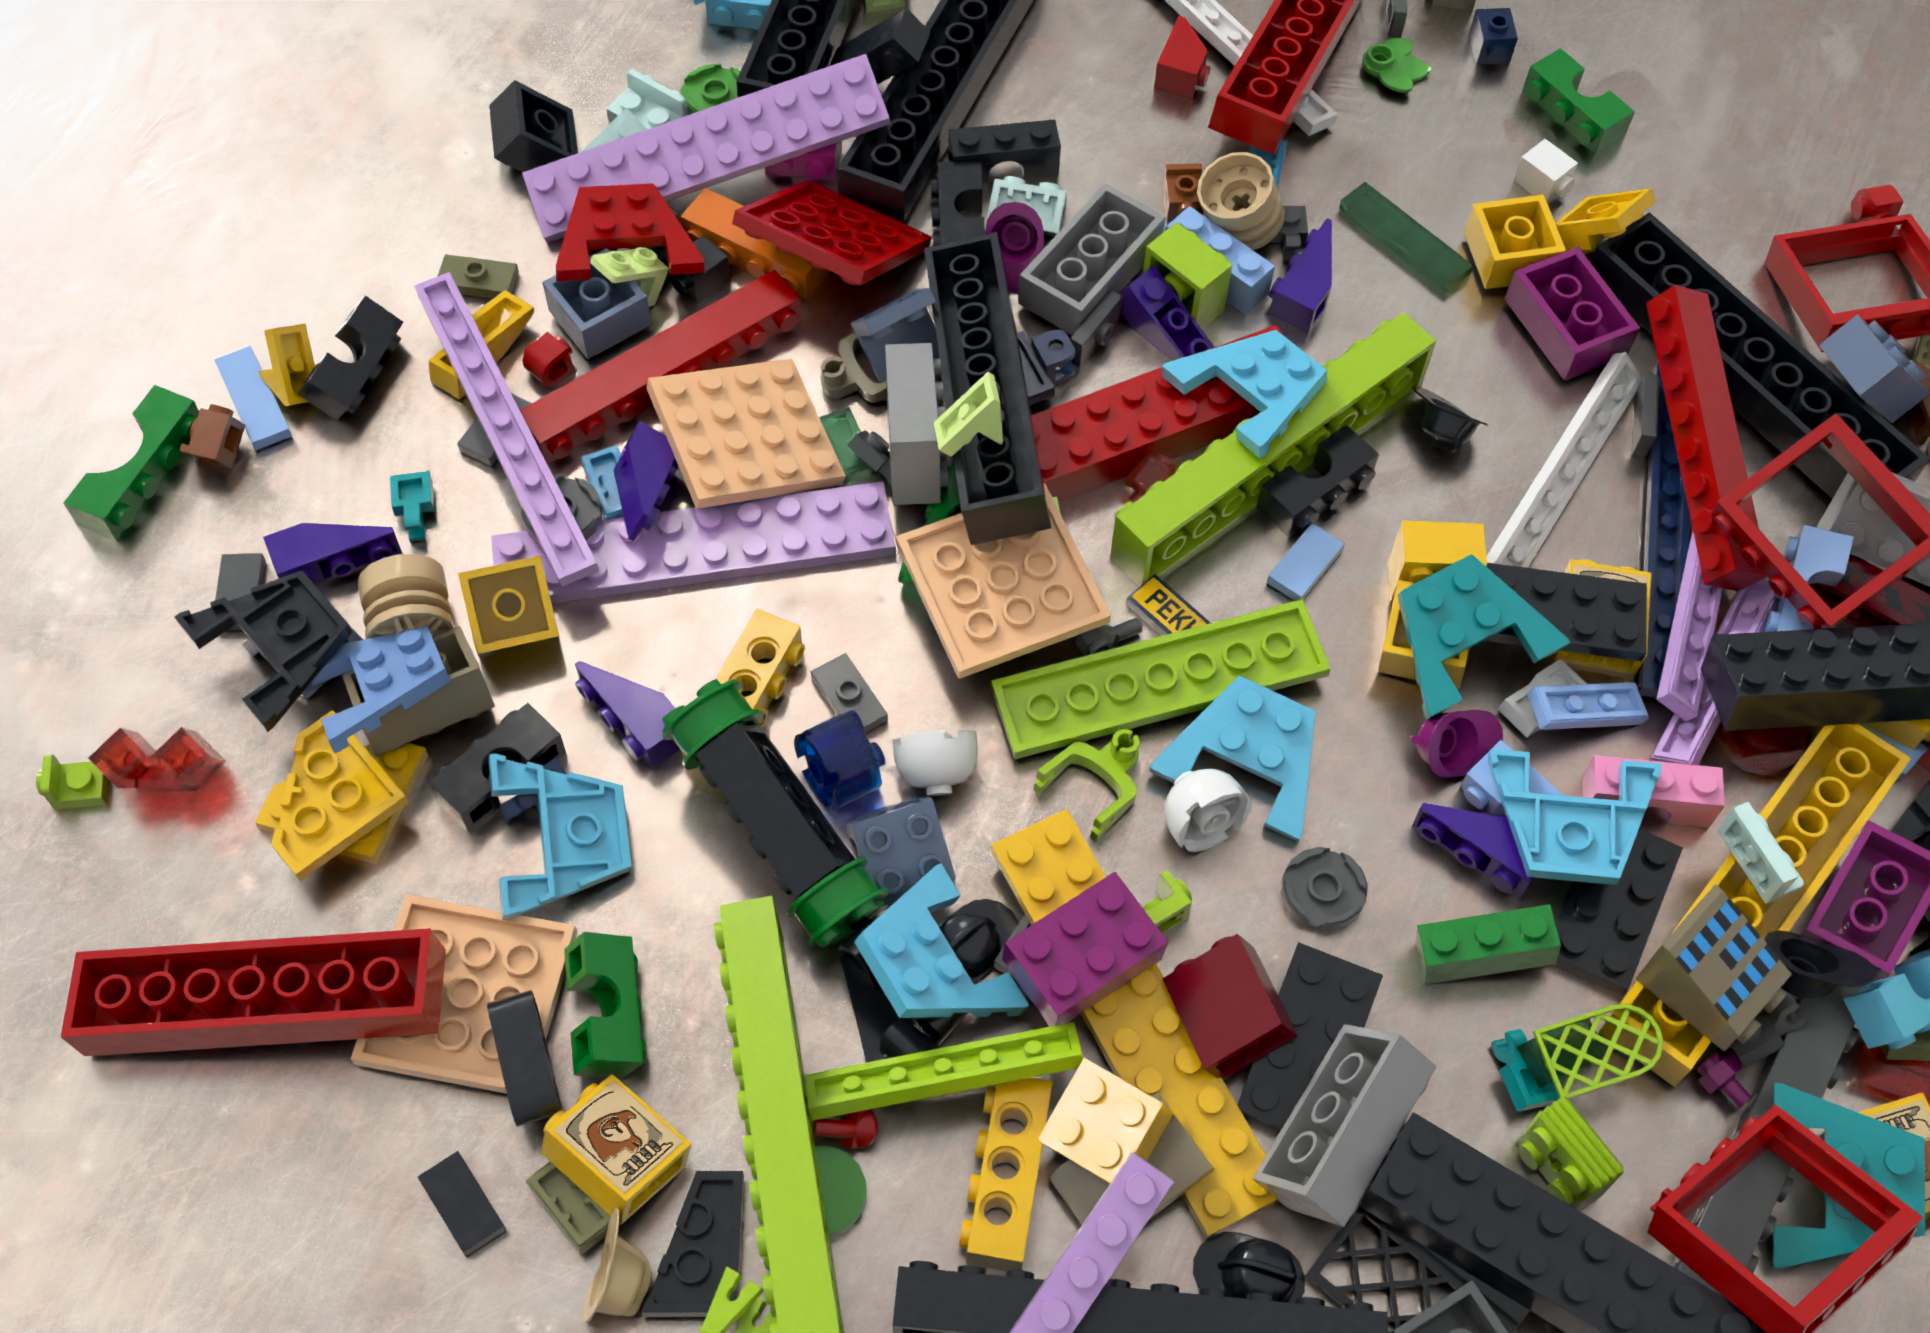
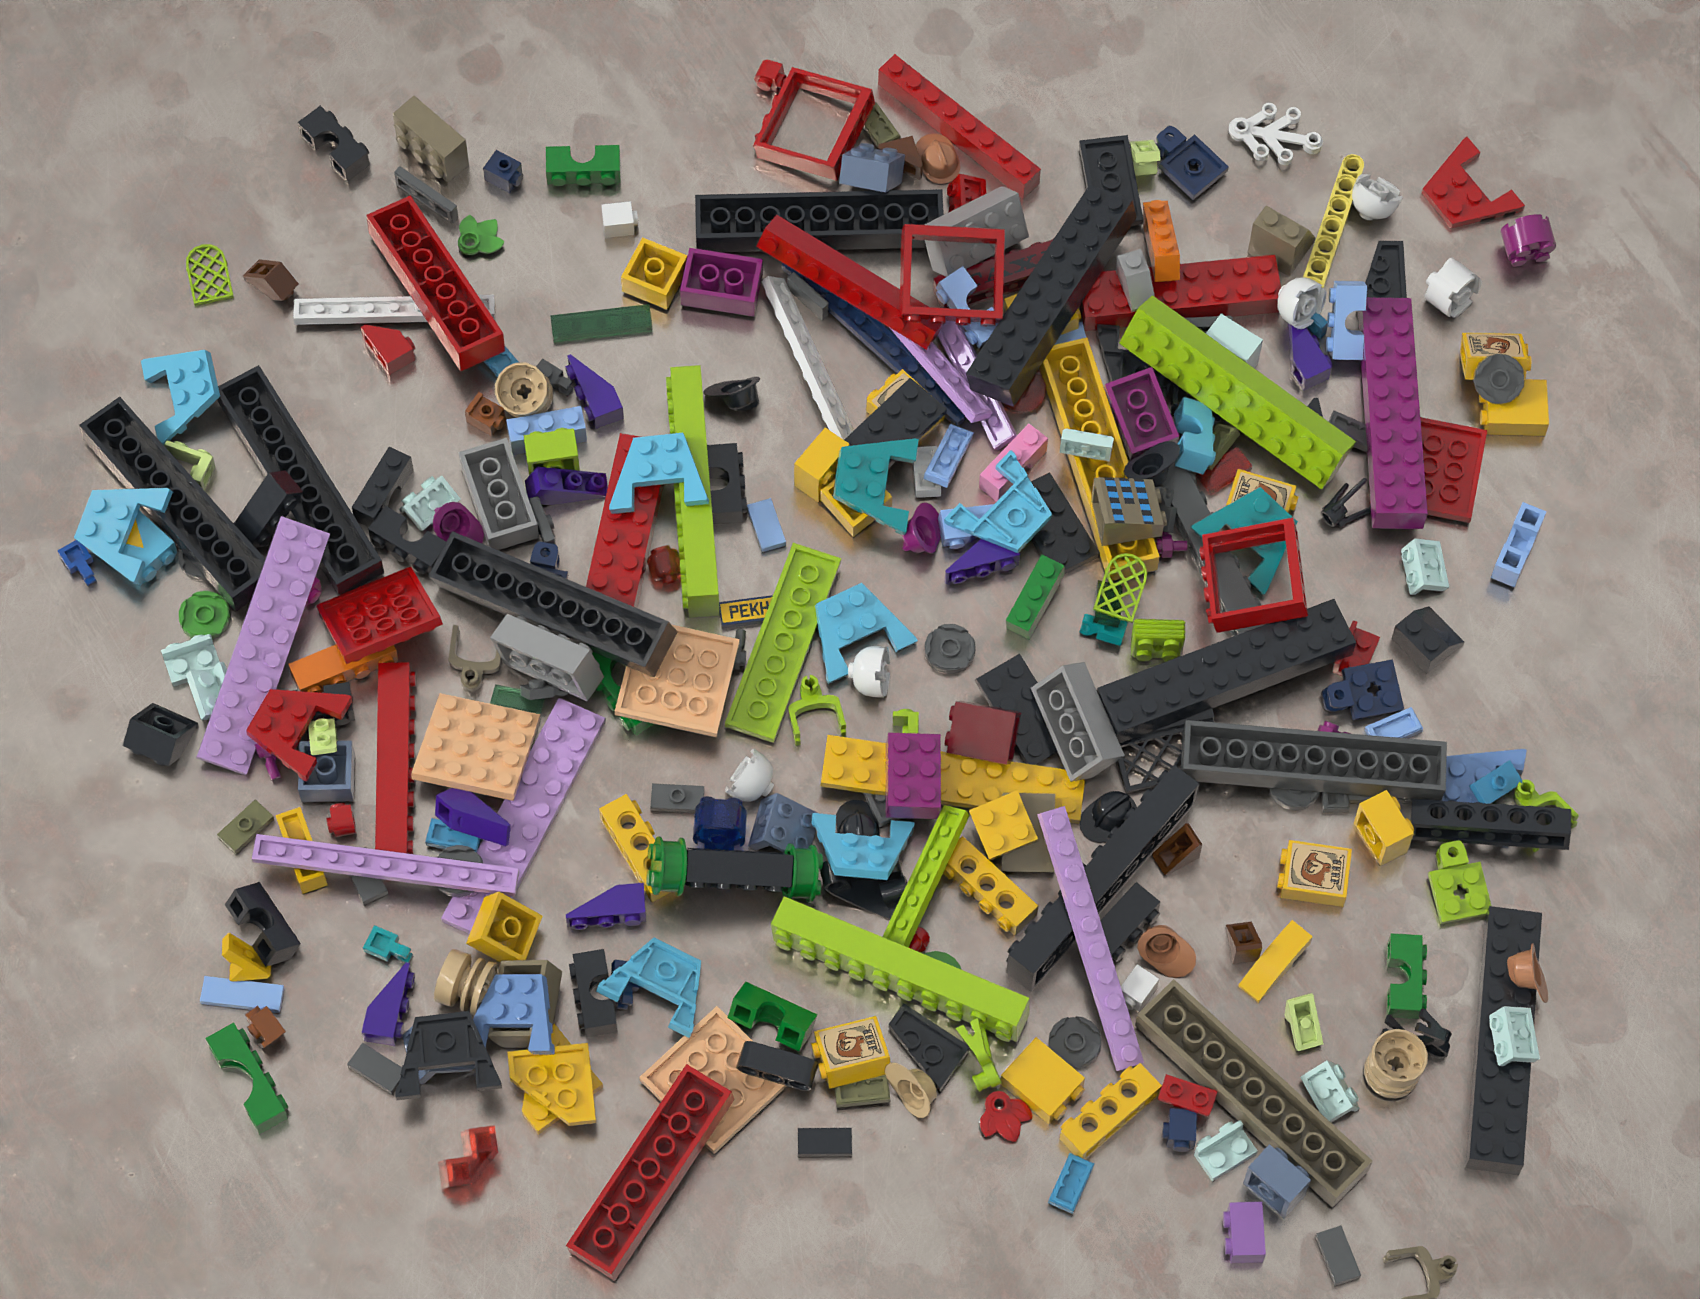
camera: 55 degrees left, 5 degrees up
lime bracket [36,754,110,810] -> none
sand blue bracket [851,288,939,383] -> none
yellowish green slope [934,372,1003,457] -> none
yellow plate [1555,188,1656,254] -> none

